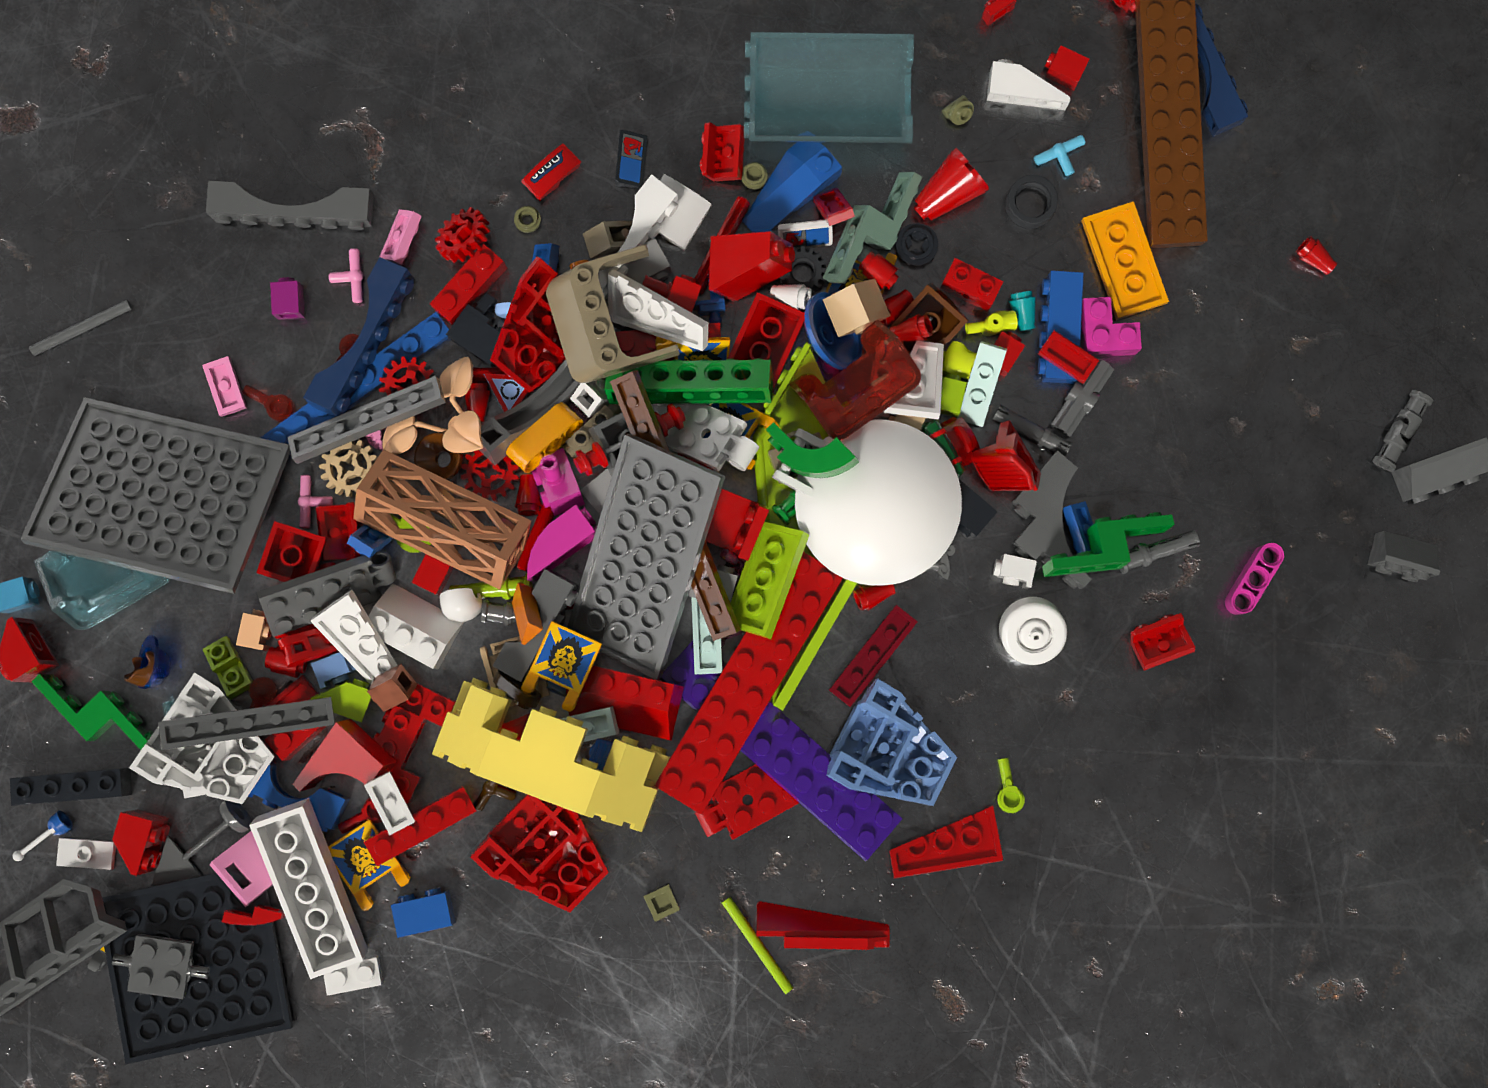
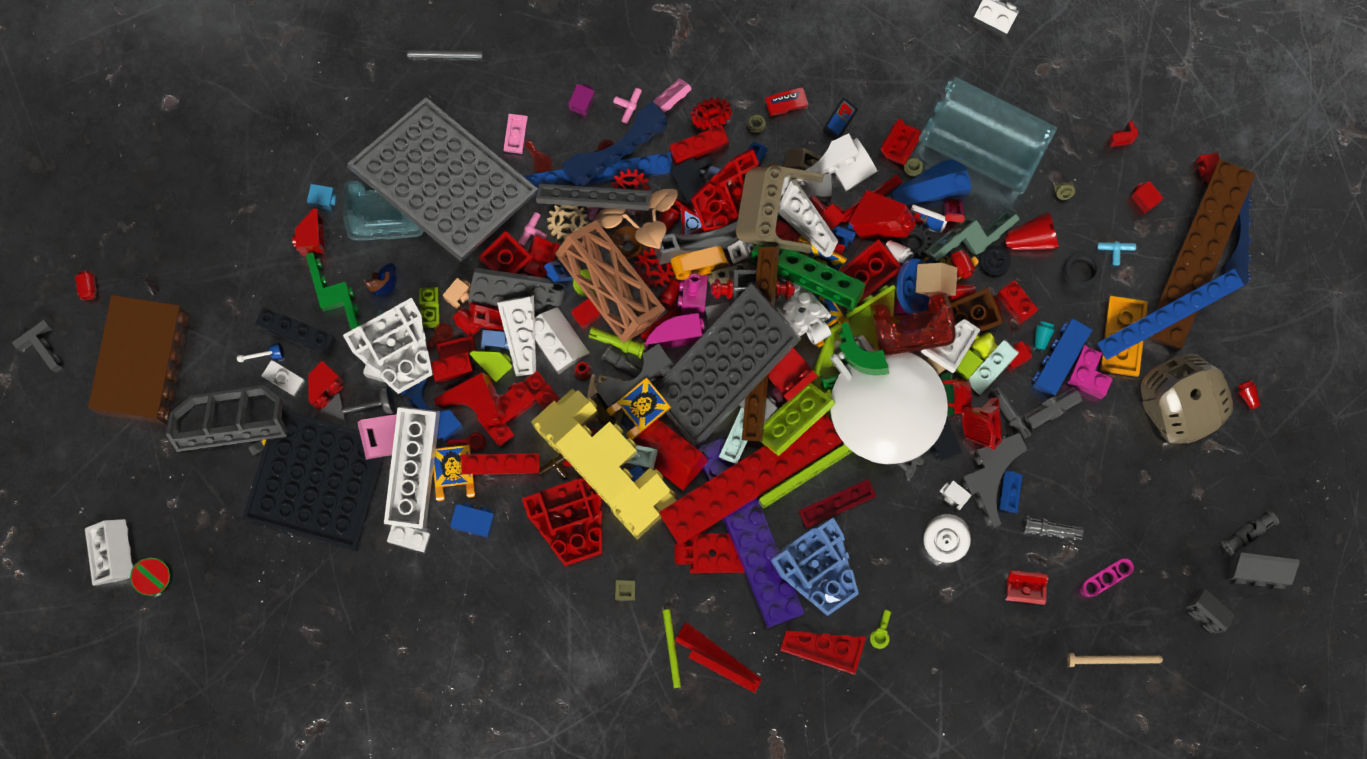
camera: 25 degrees right, 5 degrees down
dark grey plate [112,934,210,999] -> none
dark grey plate [158,697,335,750] -> none
dark grey arch [206,181,374,230] -> none
red slope [222,904,285,925] -> none
white plate [364,771,415,835] -> none
copper brick [367,664,417,712] -> none
white hair [439,588,483,622] -> none
orange slope [512,582,543,645] -> none
red cone [853,584,895,611] -> none
red cone [890,314,933,343] -> none
neon yellow piece [965,310,1018,336] -> none
white slope [986,59,1070,110] -> none
red tile [1038,330,1099,384] -> none
green bracket [1042,512,1175,577] -> none
none -> red cone [574,362,593,381]
none -> tan bar [1067,653,1163,667]
none -> blue plate [1097,269,1244,360]
none -> dark tan piece [1141,354,1233,444]

